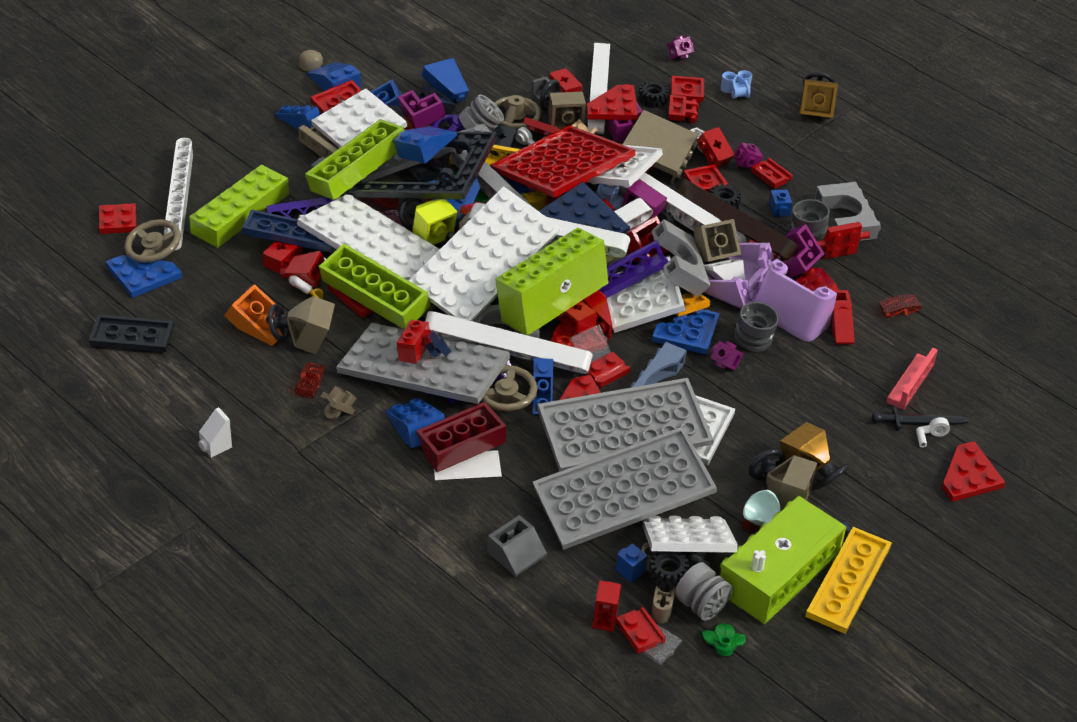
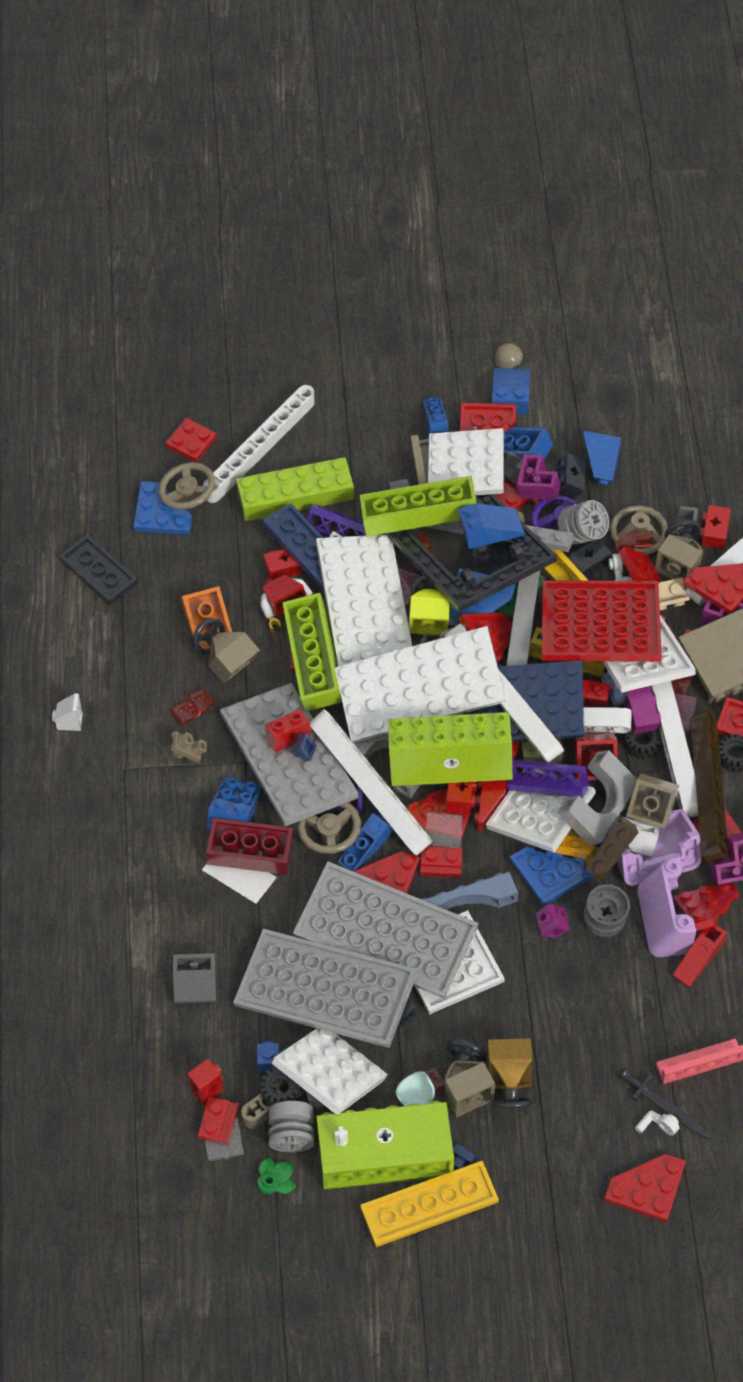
camera: 45 degrees right, 15 degrees up
none -> dark brown arch [583,814,639,881]
none -> clear red slope [615,530,654,554]

